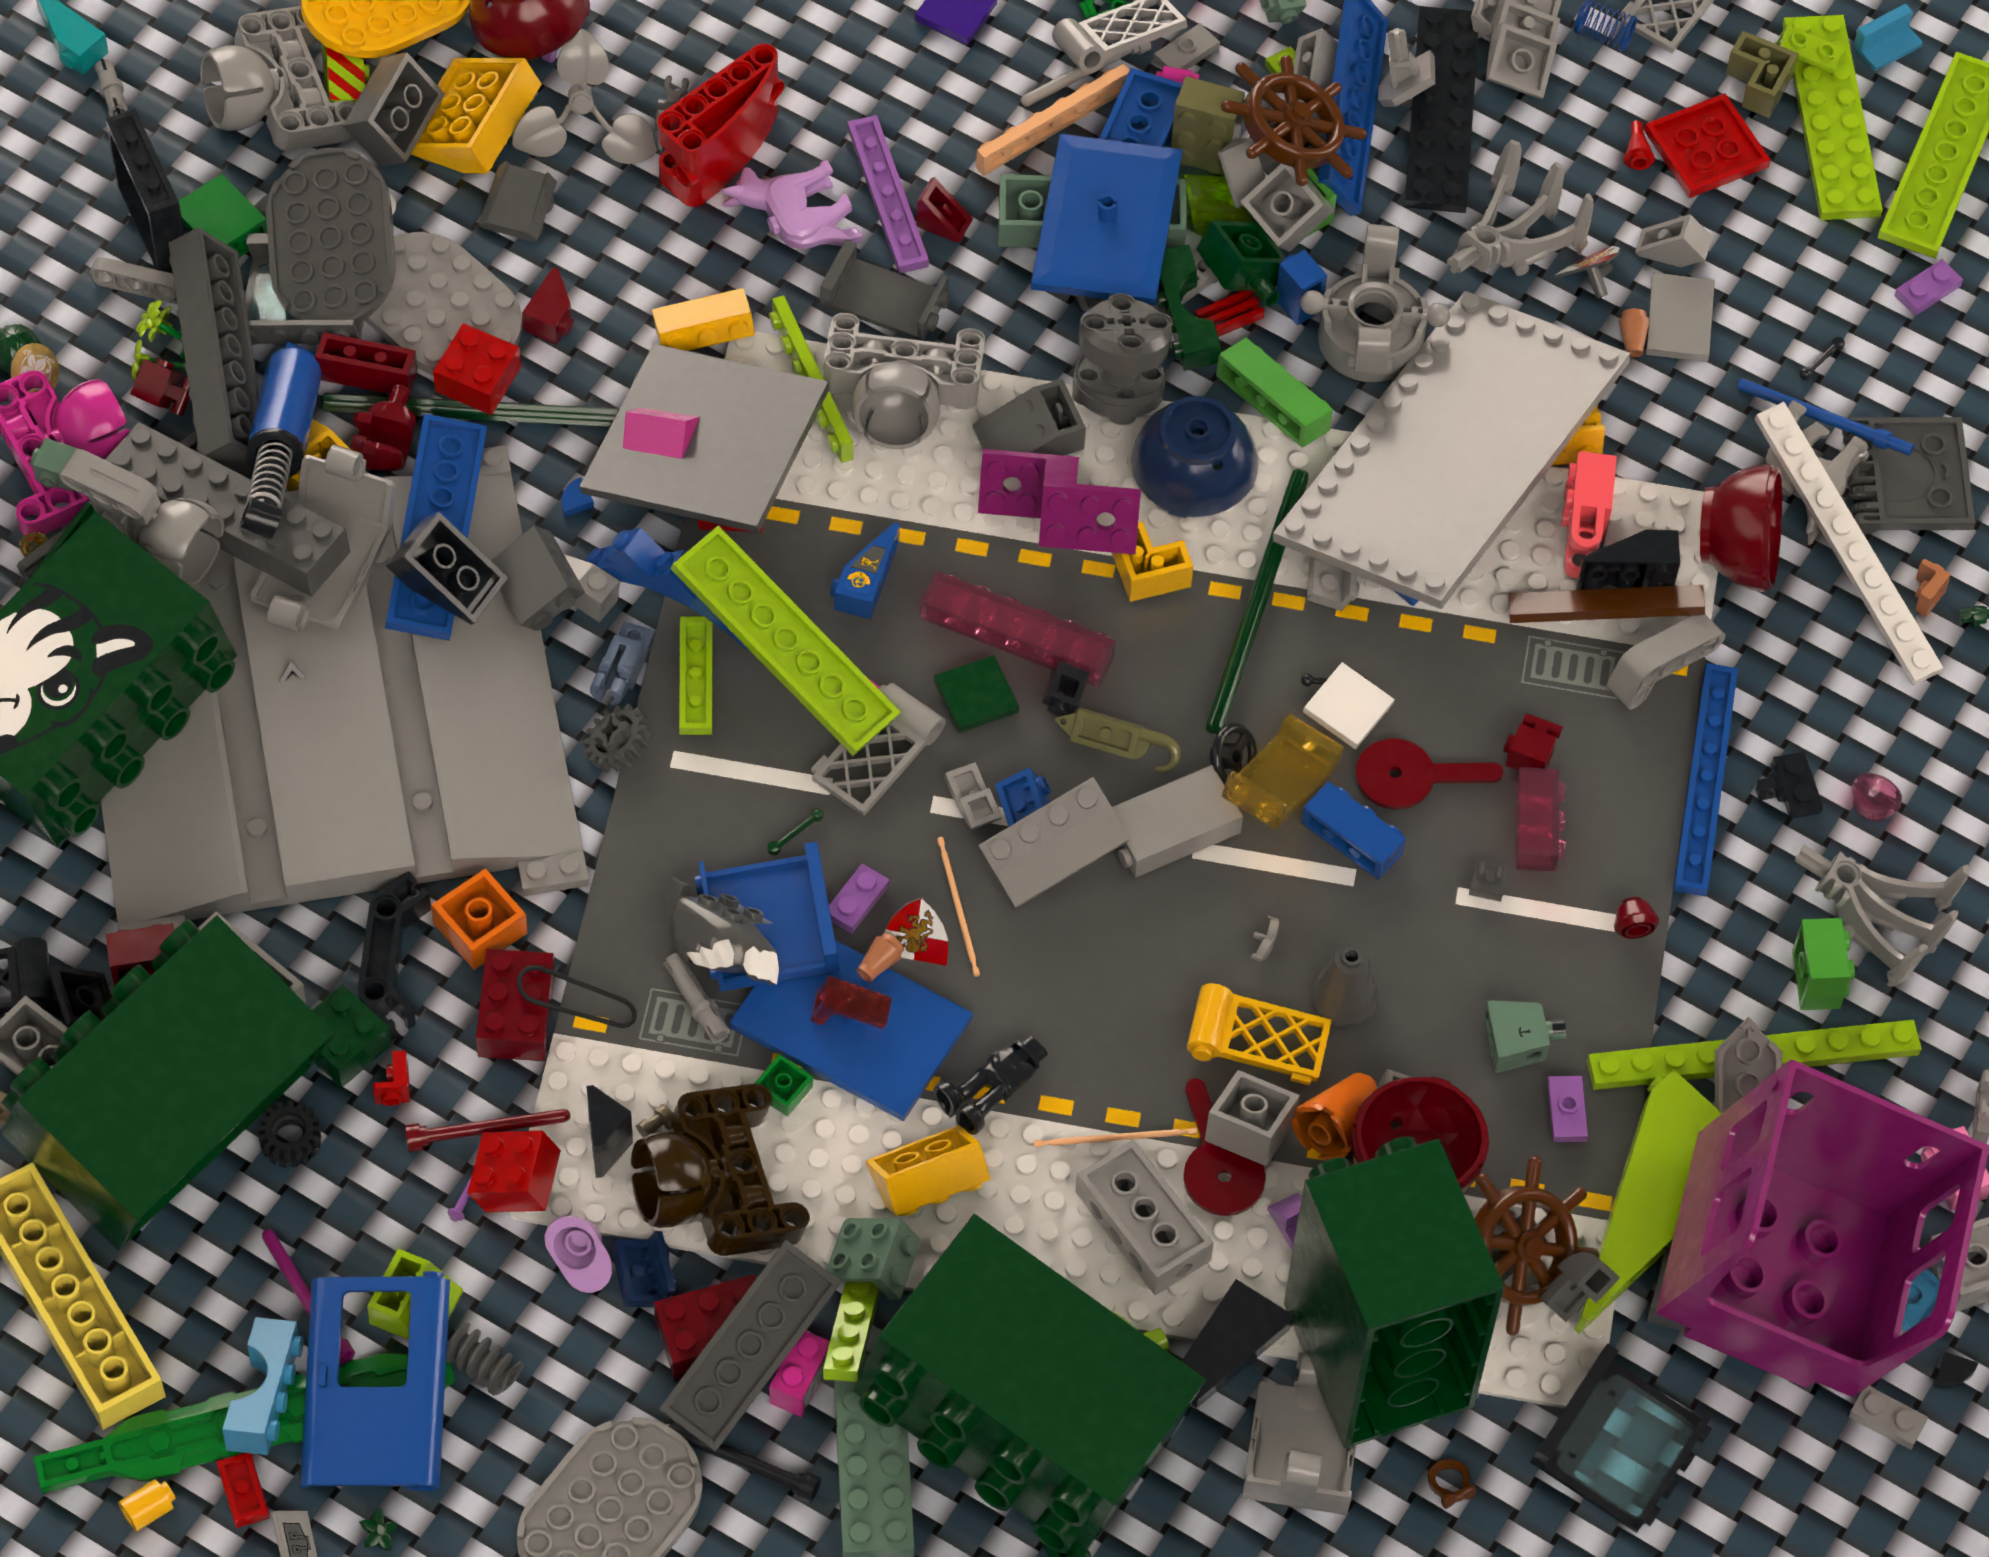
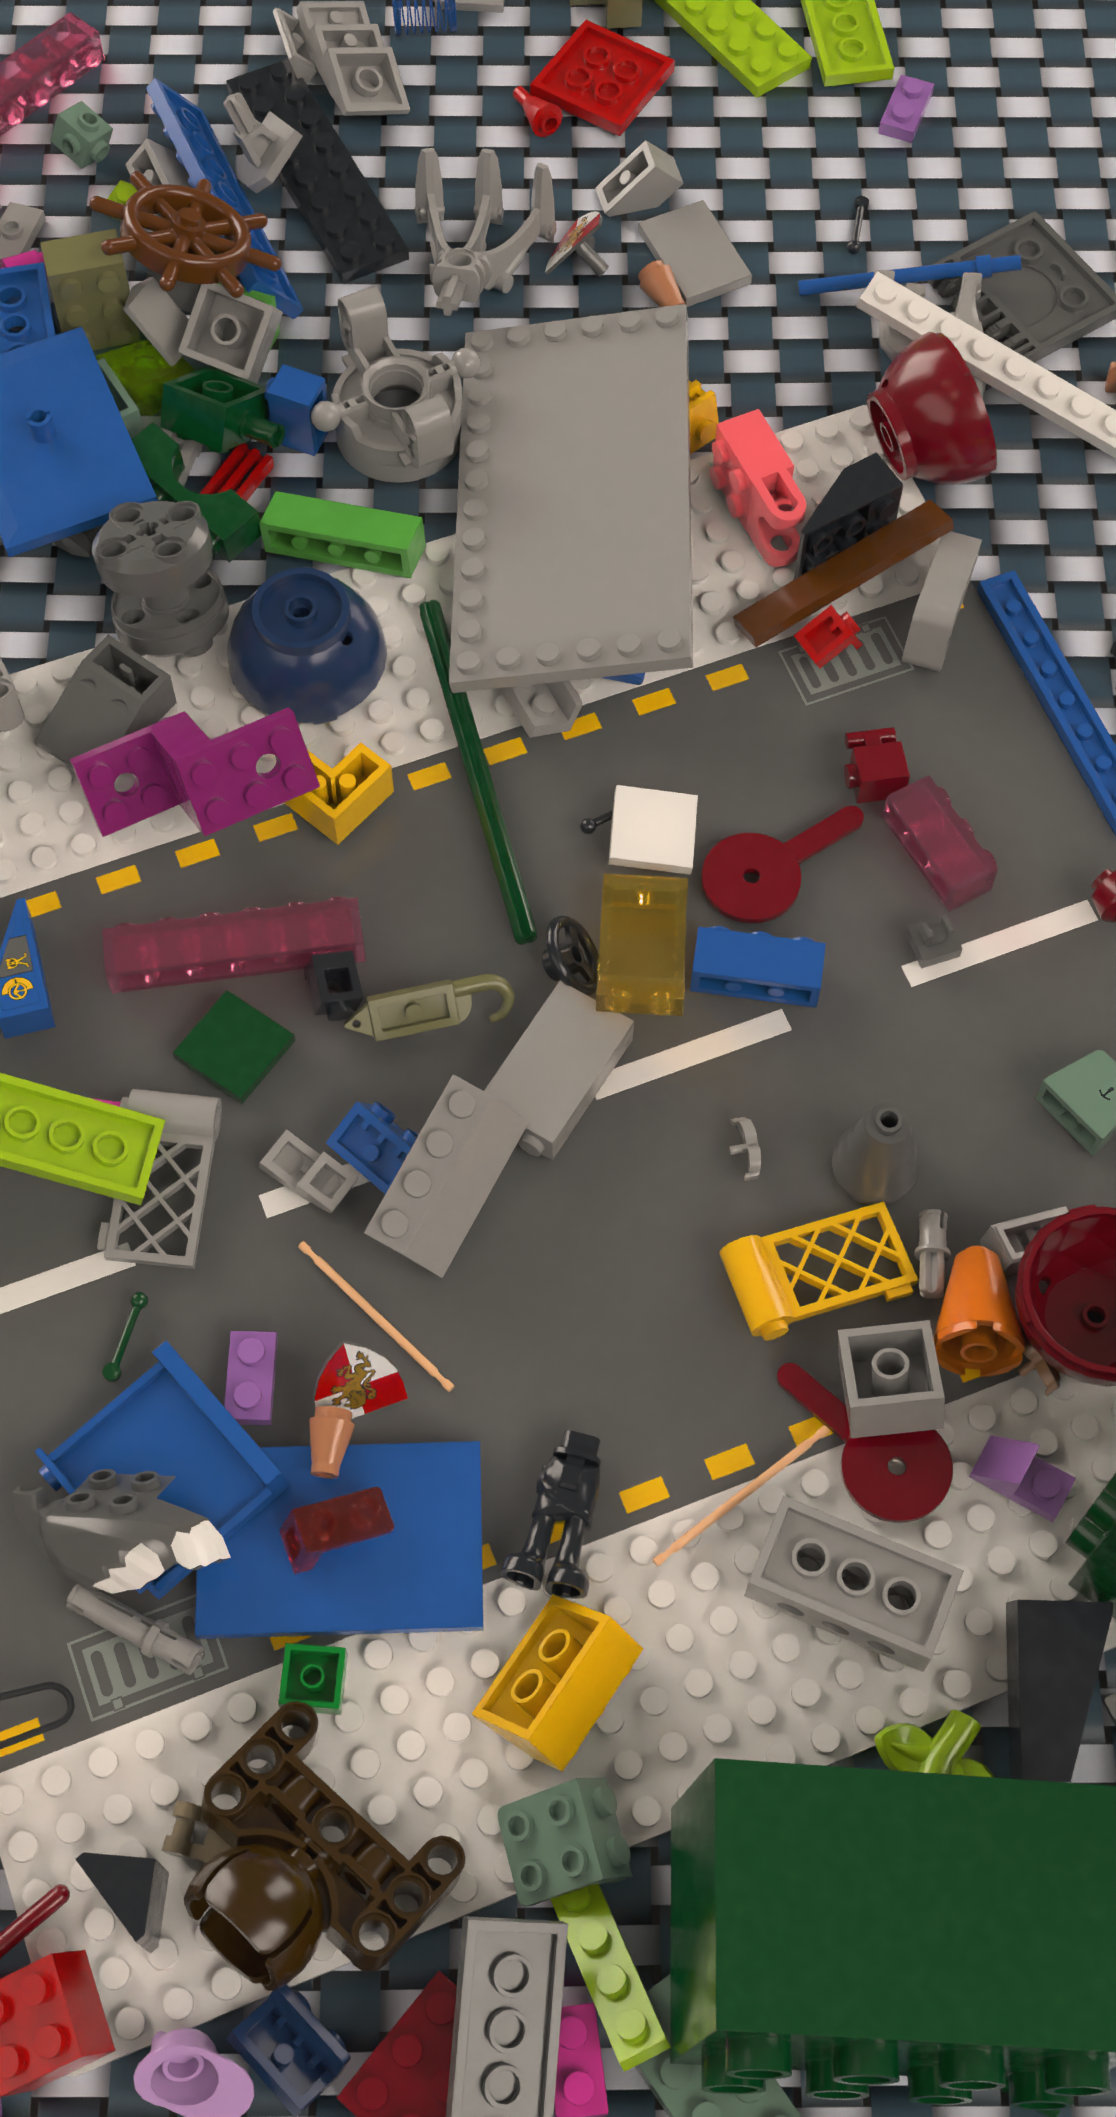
camera: 30 degrees left, 5 degrees up
none -> red bracket [793,605,863,669]
none -> light grey axle [914,1209,951,1299]

